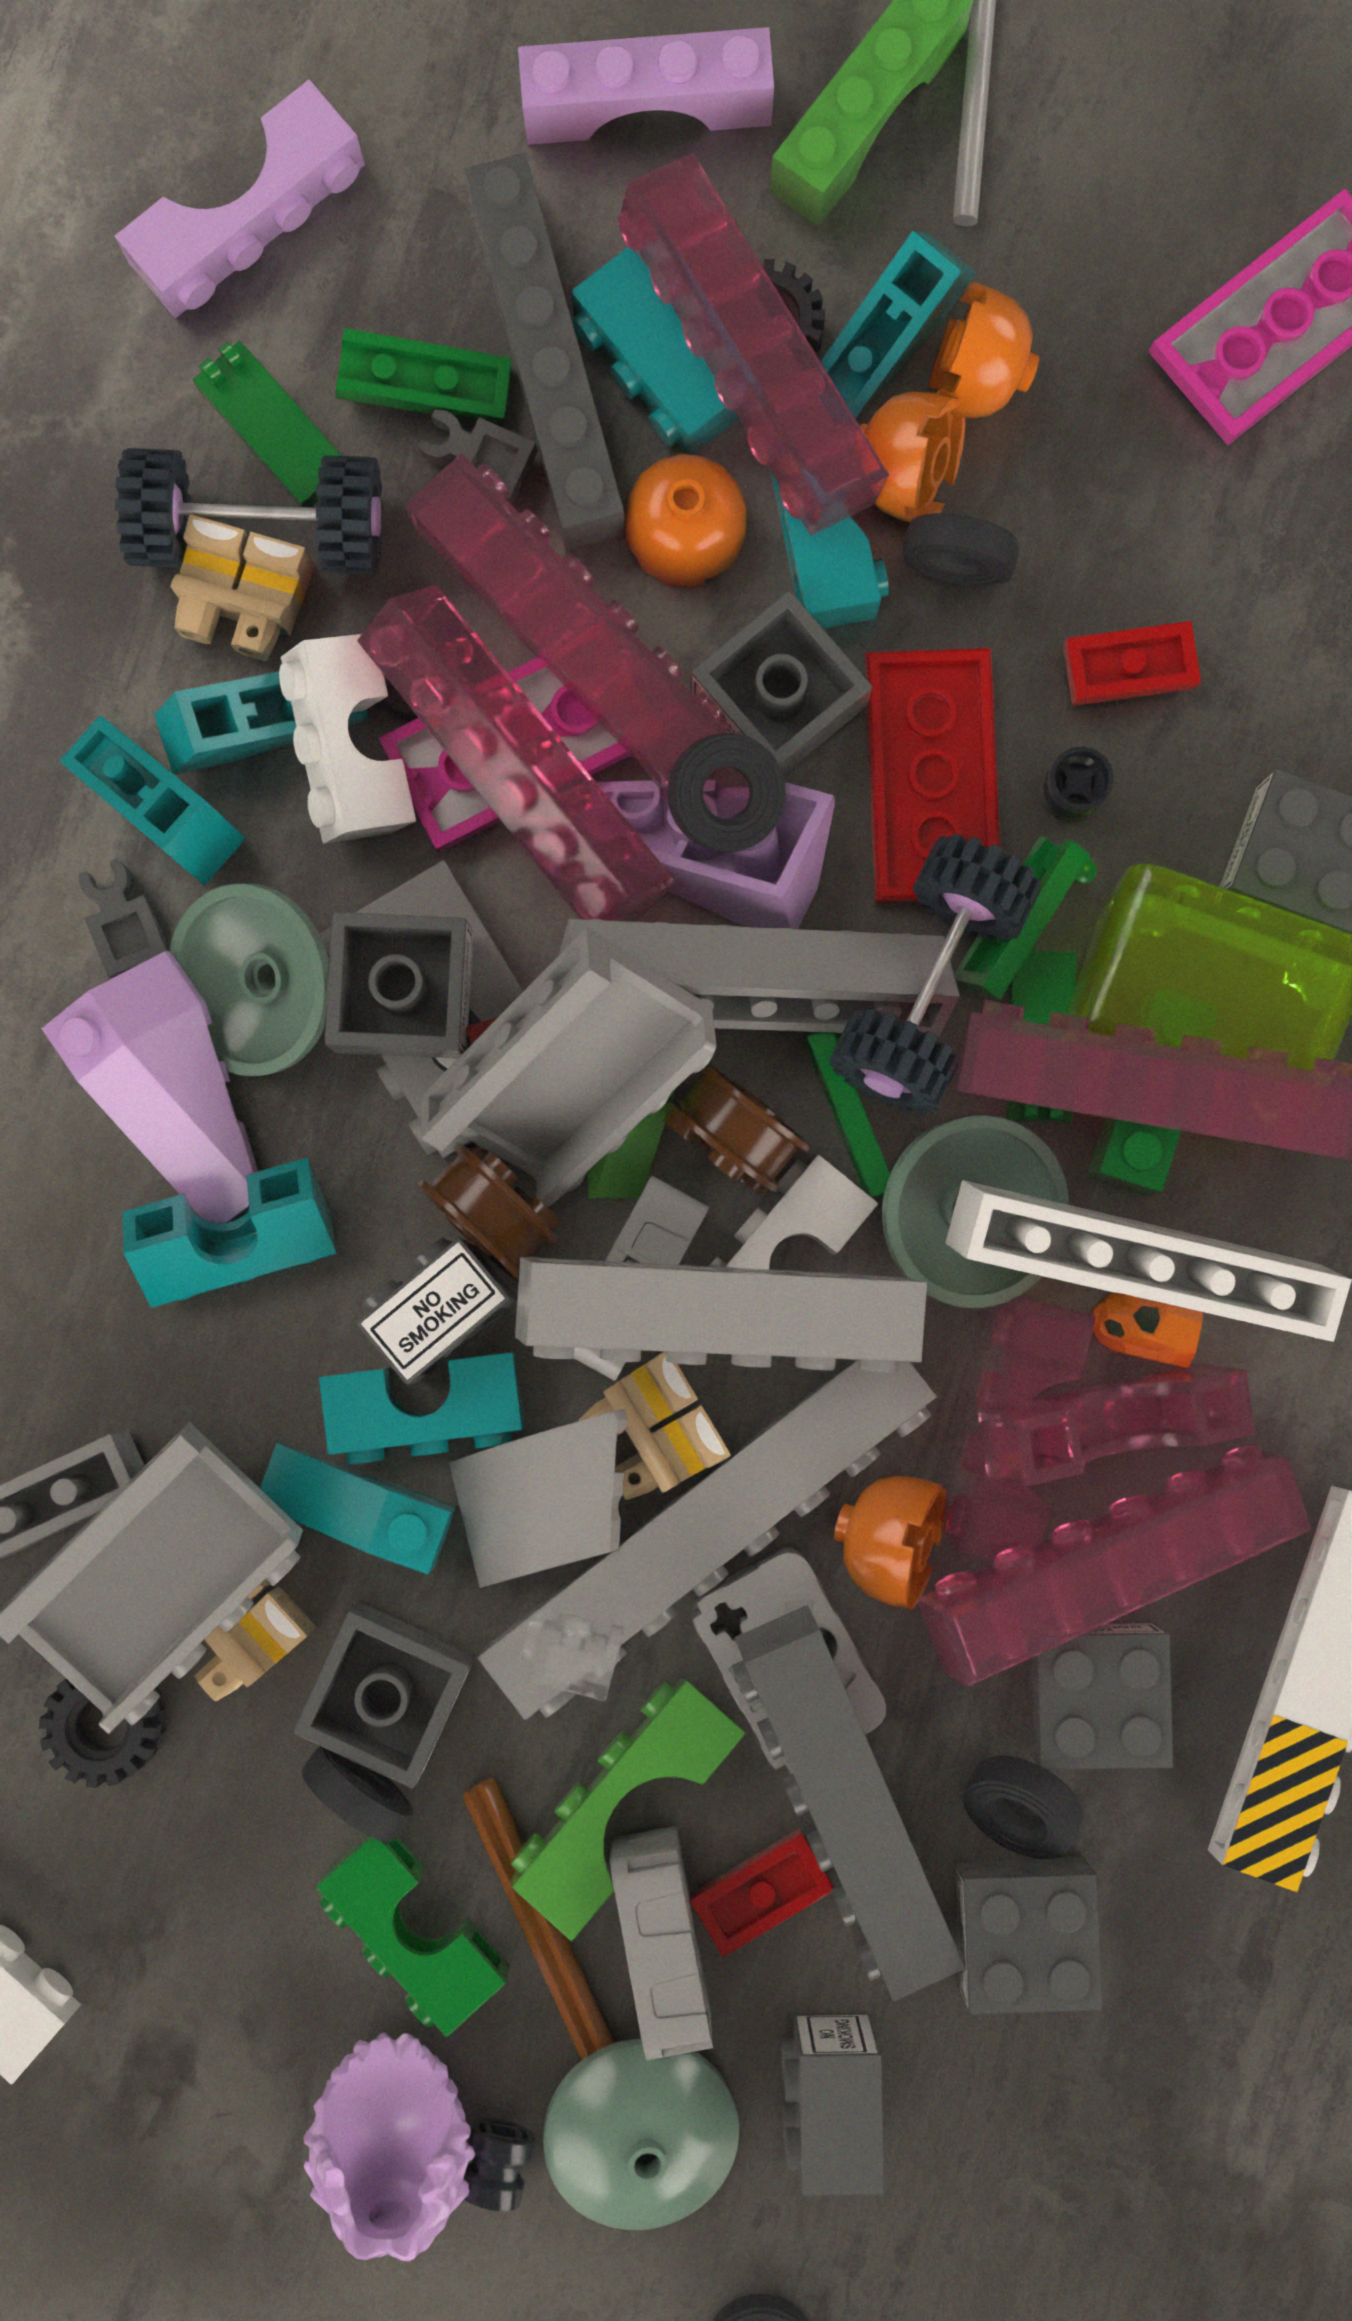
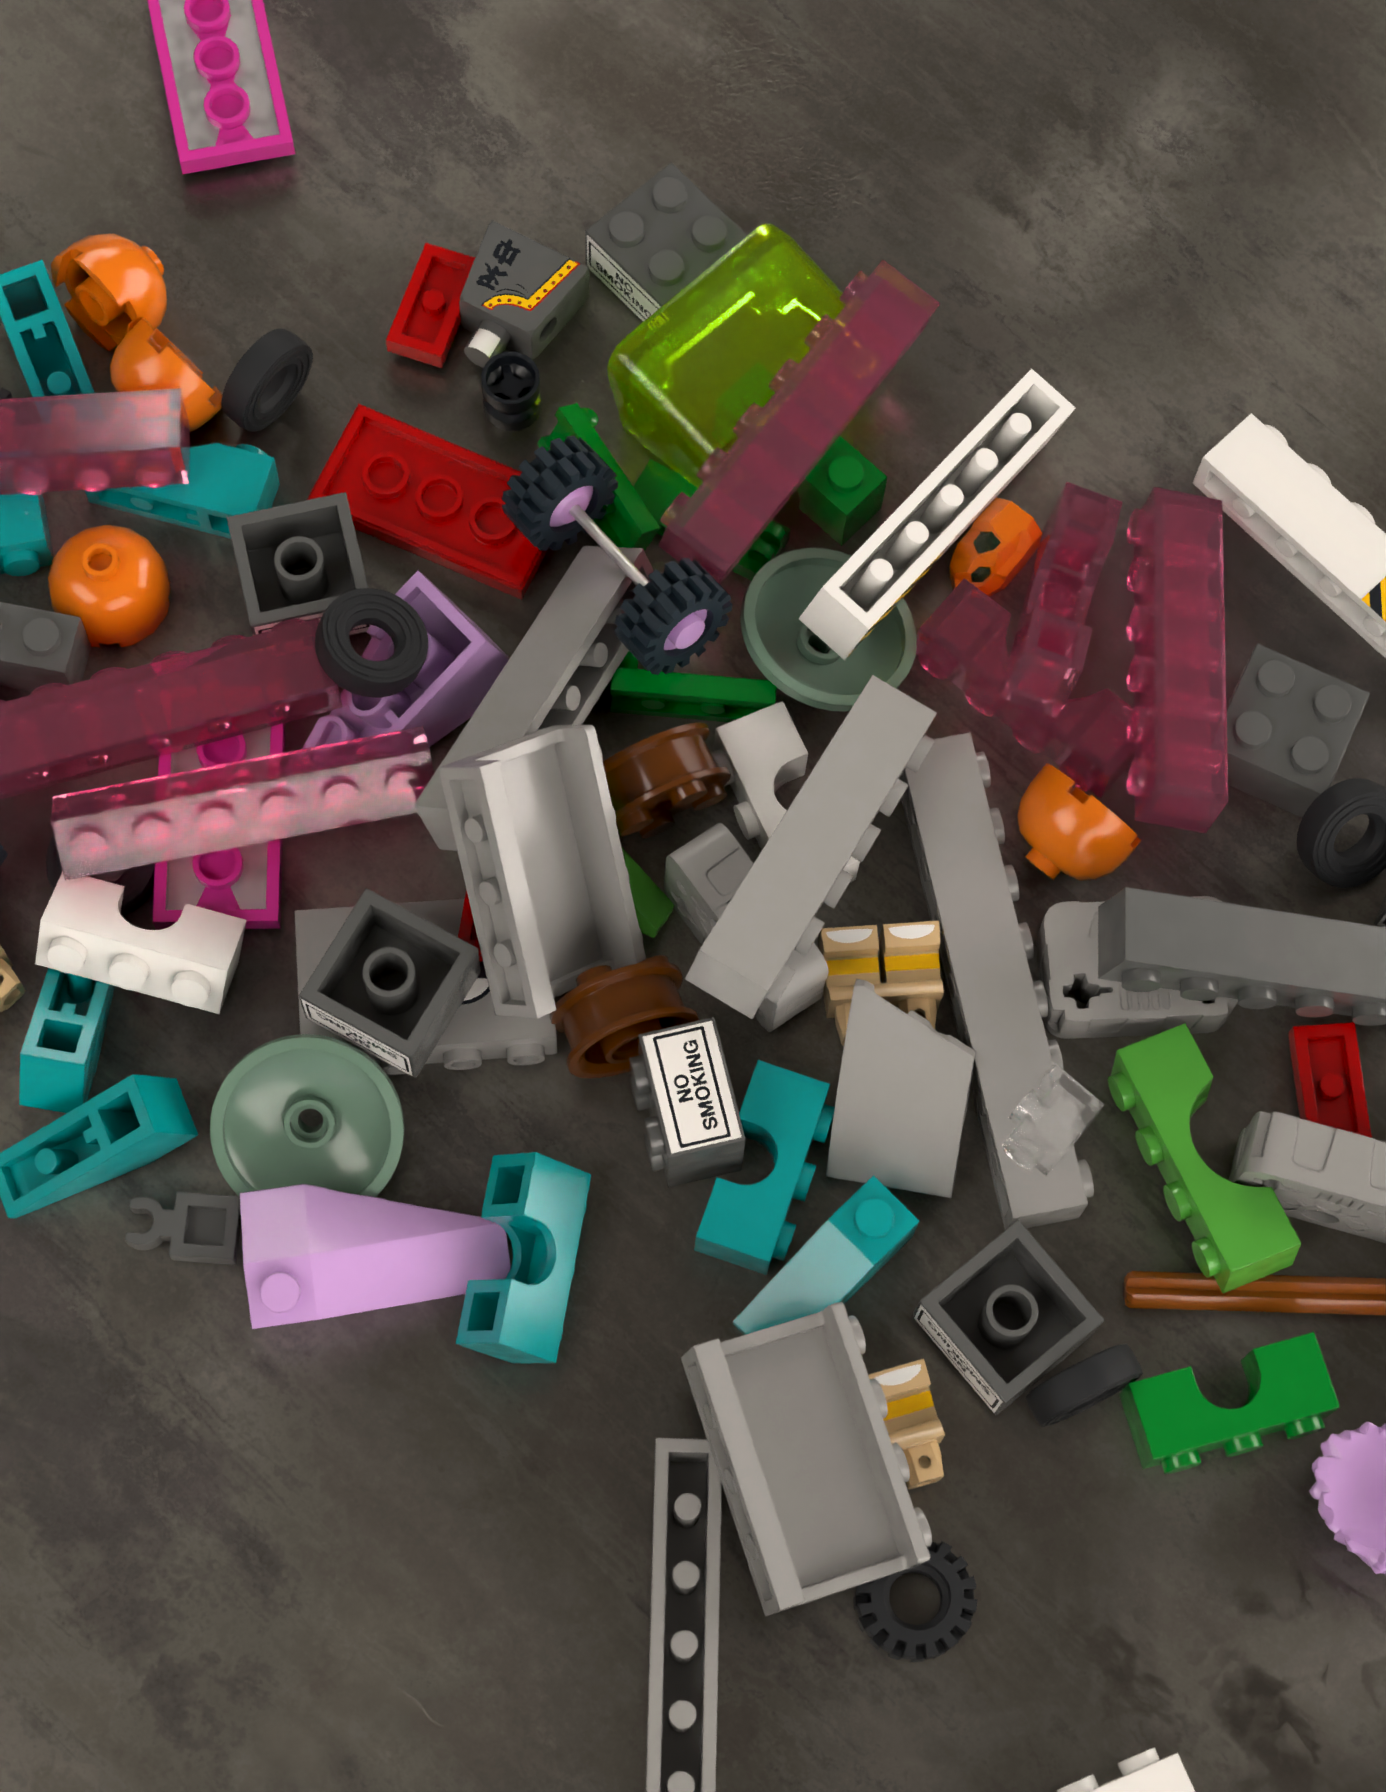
camera: 70 degrees left, 15 degrees down
none -> dark grey torso [459,220,589,368]

